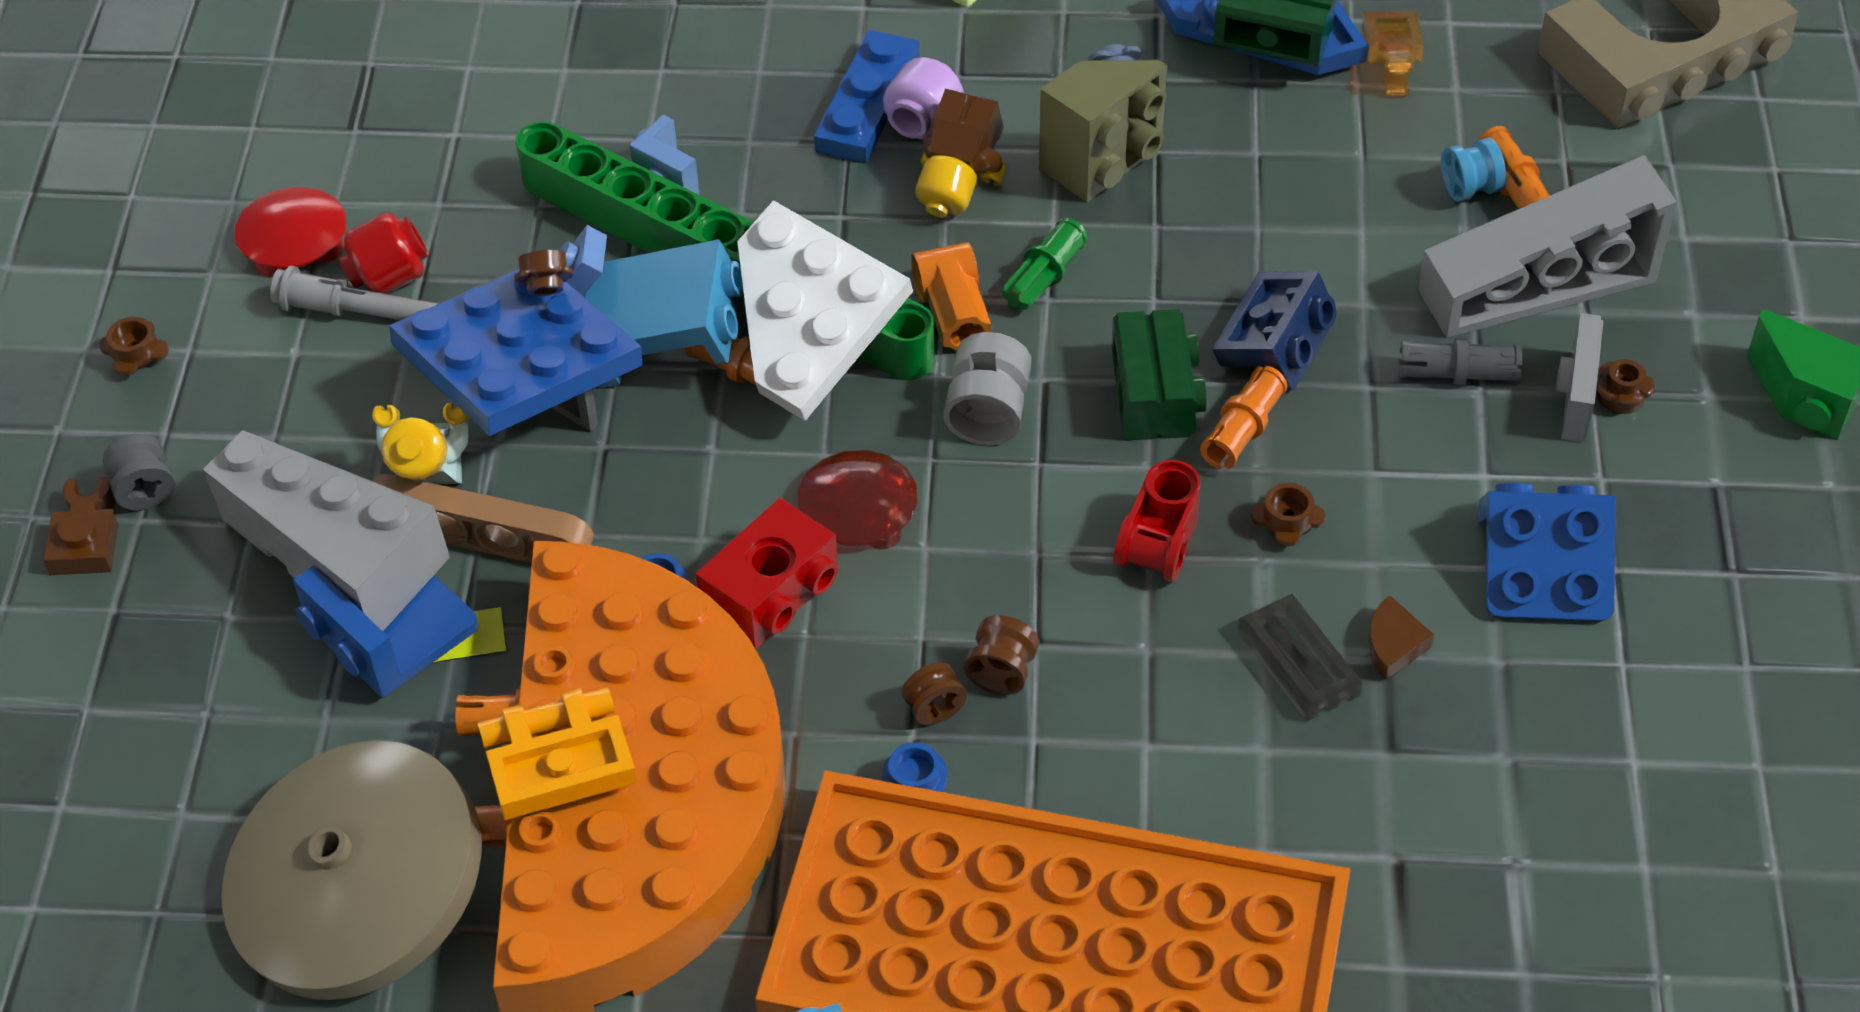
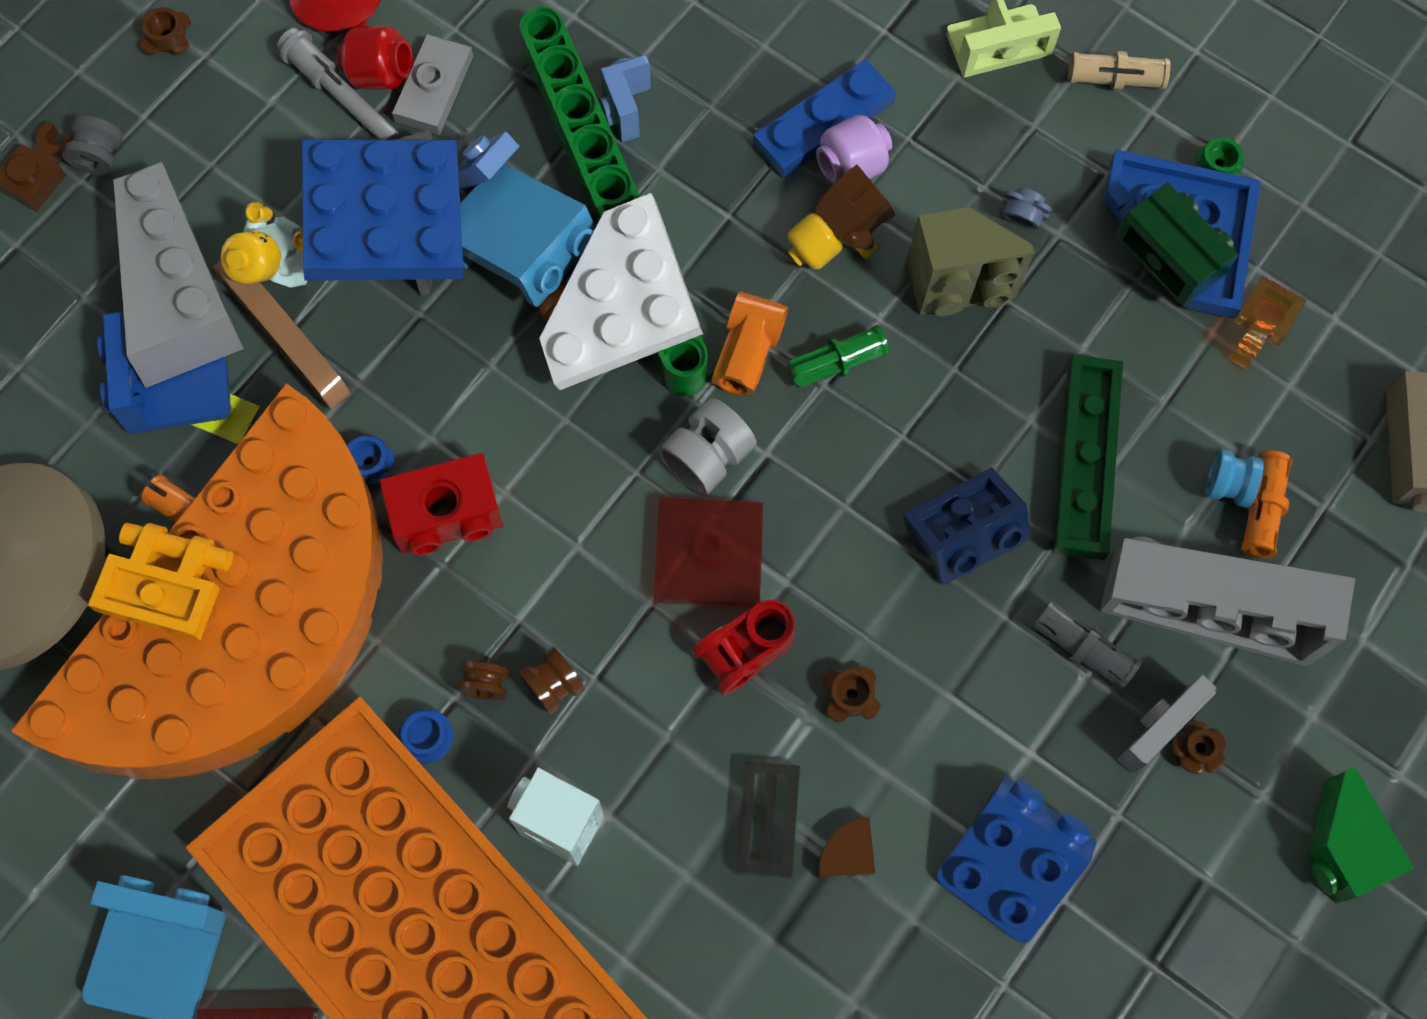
camera: 30 degrees right, 20 degrees up
reddish brown plate [514,250,574,296] -> none
clear red dish [798,450,918,549] -> none
dark green brick [1111,309,1207,441] -> none
orange pin [1200,366,1288,469] -> none
none -> light grey plate [392,34,473,135]
none -> light aqua brick [507,767,604,866]
none -> clear red plate [654,498,764,608]
none -> dark green plate [1052,354,1123,560]

